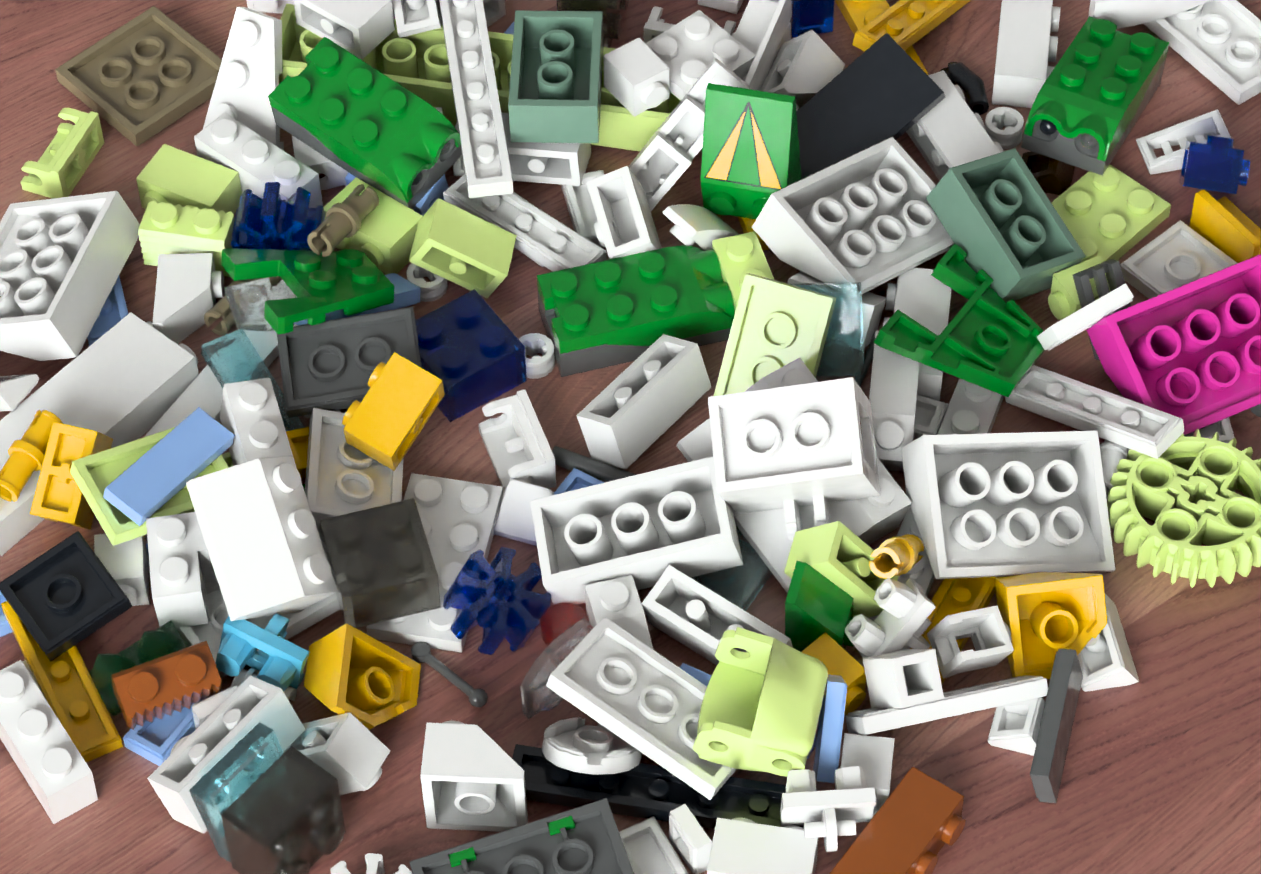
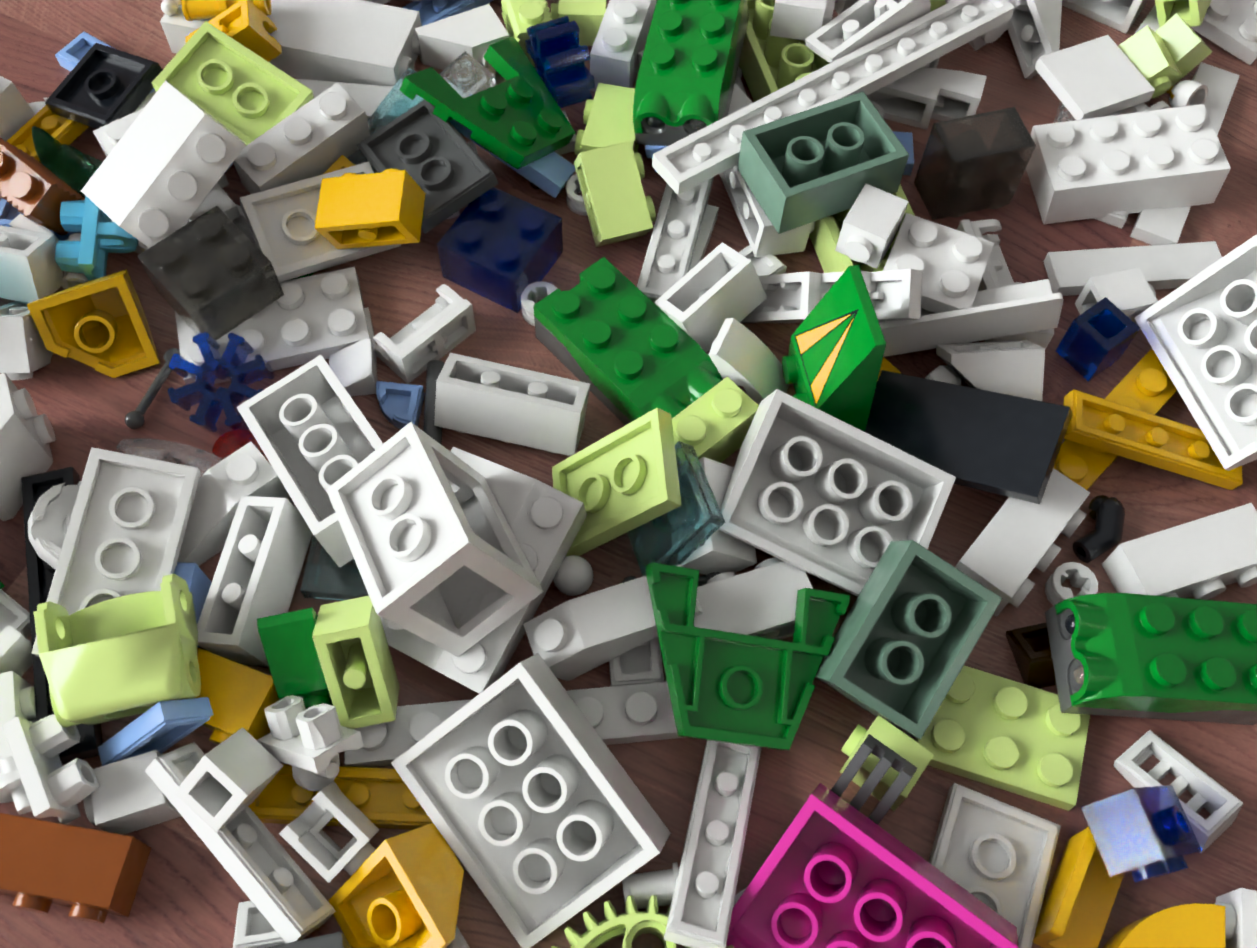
camera: 60 degrees right, 10 degrees up
light blue tile [103,407,235,526] -> none
dark tan pin [307,184,379,257] -> none
yellow pin [869,534,924,579] -> none
white tile [1037,283,1134,351] -> none

